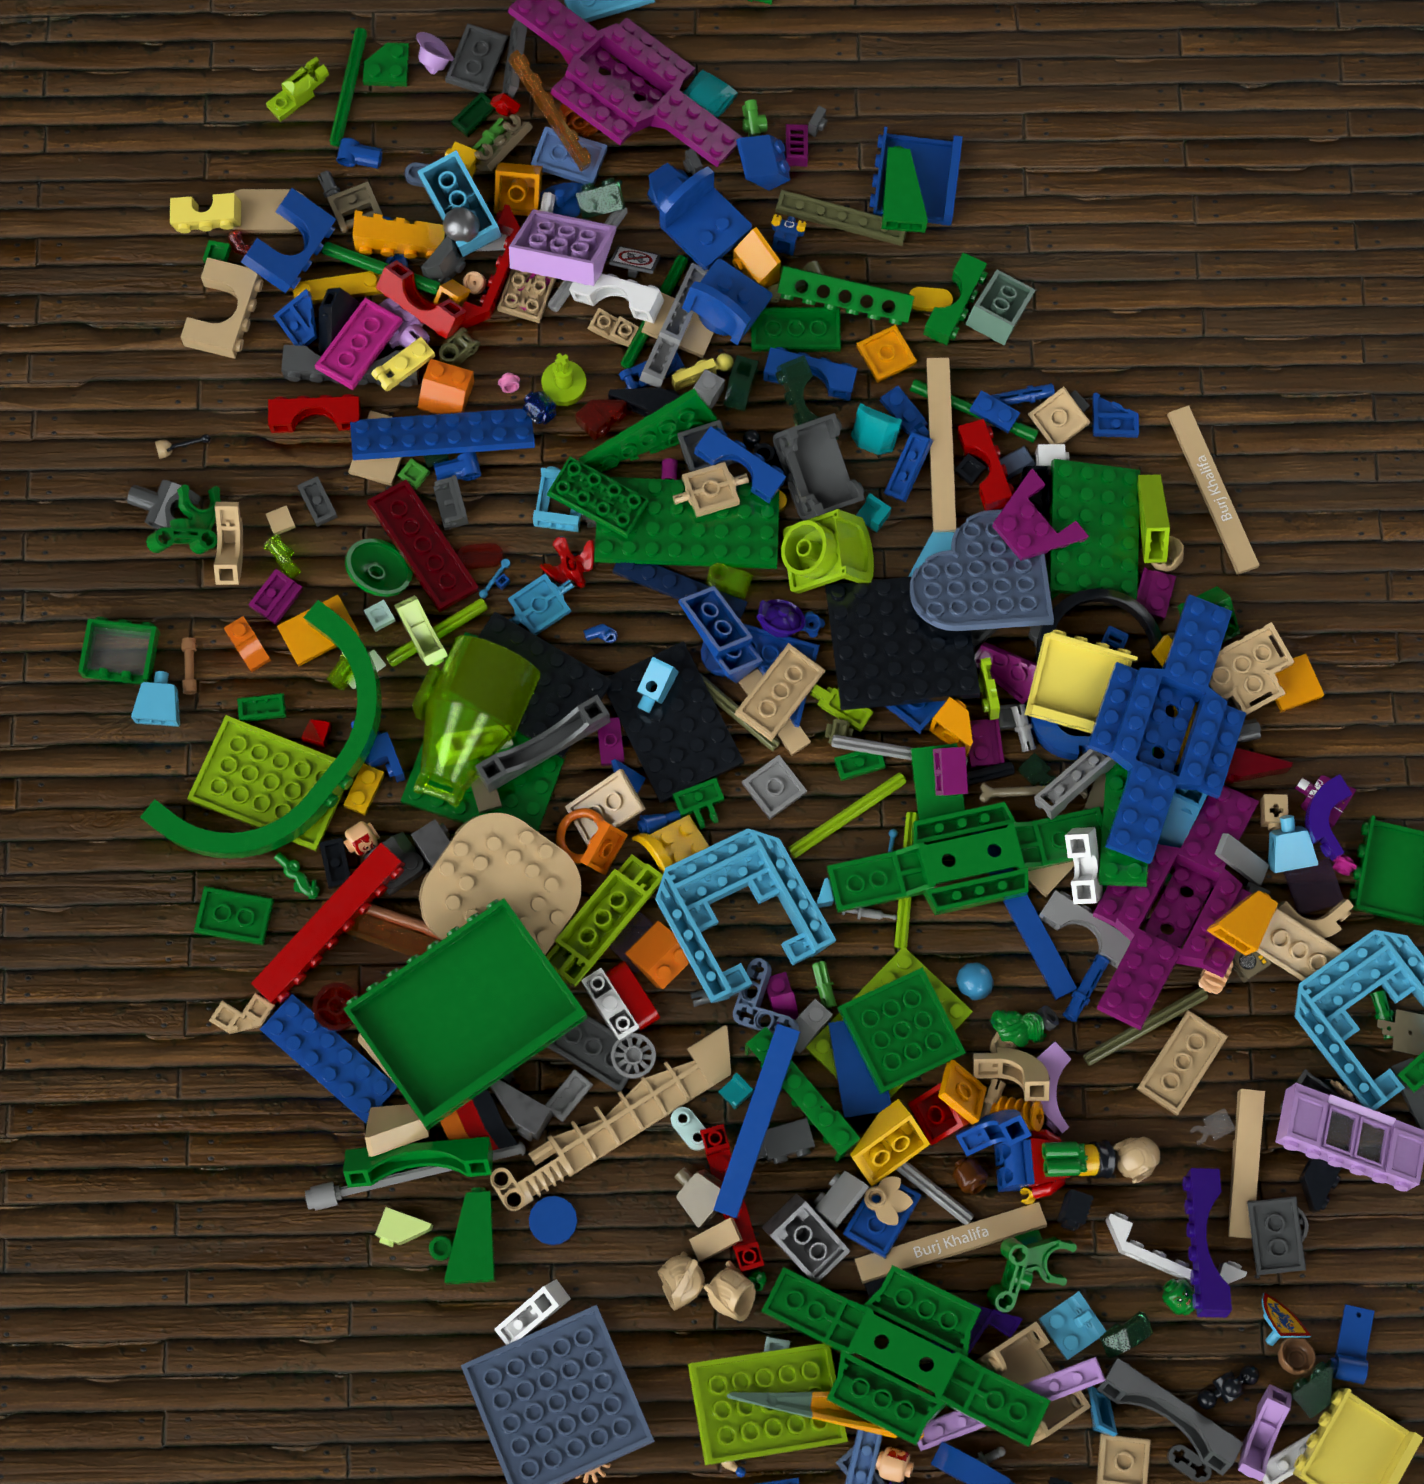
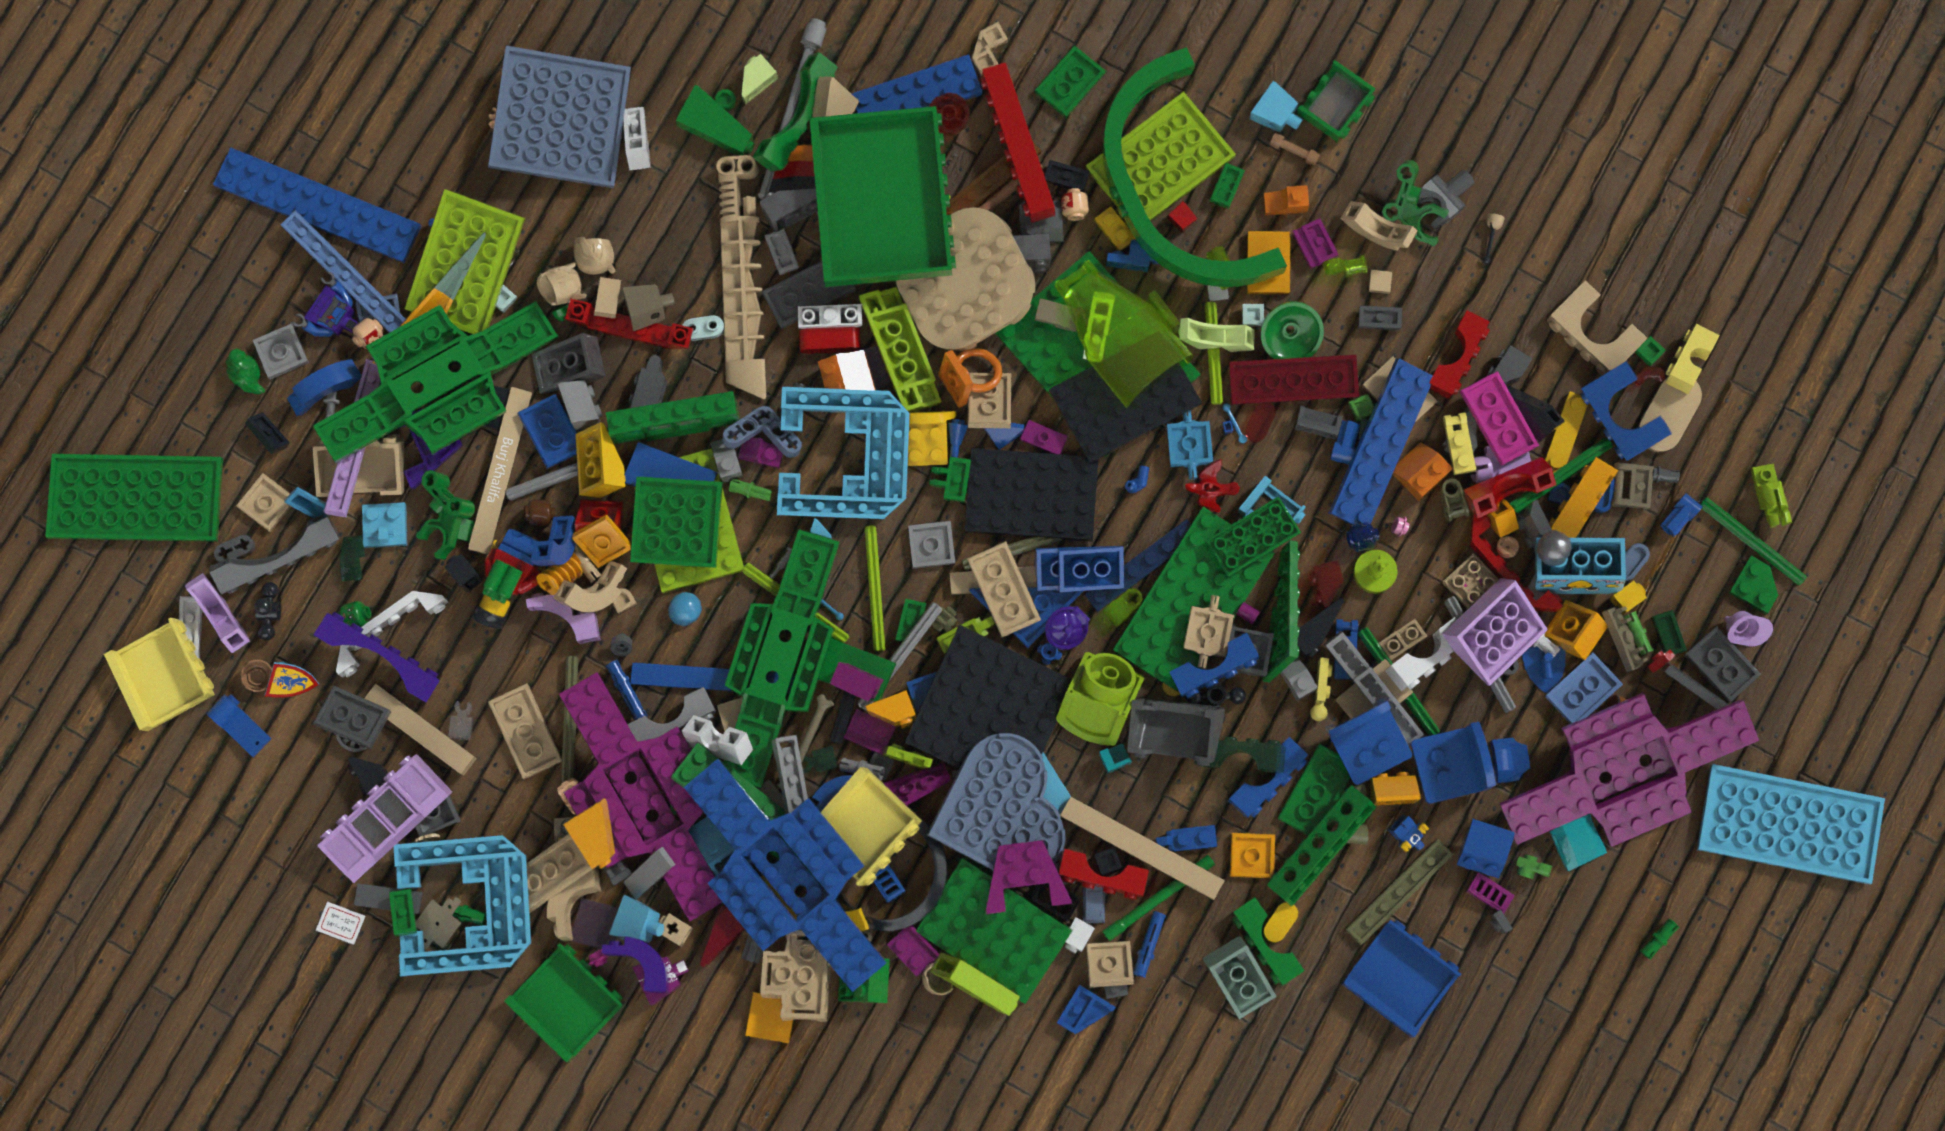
camera: 125 degrees right, 5 degrees up
blue wing [273,289,318,346] -> none
green animal [274,852,320,900] -> none
dark grey arch [475,695,610,793] -> none
clear orange plate [508,50,591,172] -> none
blue tile [529,1196,577,1246] -> none
clear green bracket [575,178,626,218] -> none
piece [609,246,661,278] -> none
light grey wheel [611,1033,656,1079] -> none
medium azure torso [637,657,679,713] -> none
dark grey plate [683,149,703,175] -> none
blue tile [713,1024,801,1218] -> none
teal panel [719,1072,753,1110] -> none
clear green slope [723,355,759,411] -> none
teal slope [851,403,902,455] -> none
tan plate [864,1177,913,1225] -> none
green slope [881,146,928,233] -> none
blue tile [884,431,933,503] -> none
blue plate [969,390,1020,433] -> none
green hair [990,1010,1047,1047] -> none
tan helmet [1113,1137,1160,1184] -> none
tan tile [1167,406,1259,575] -> none
clear green slope [1291,1359,1334,1418] -> none

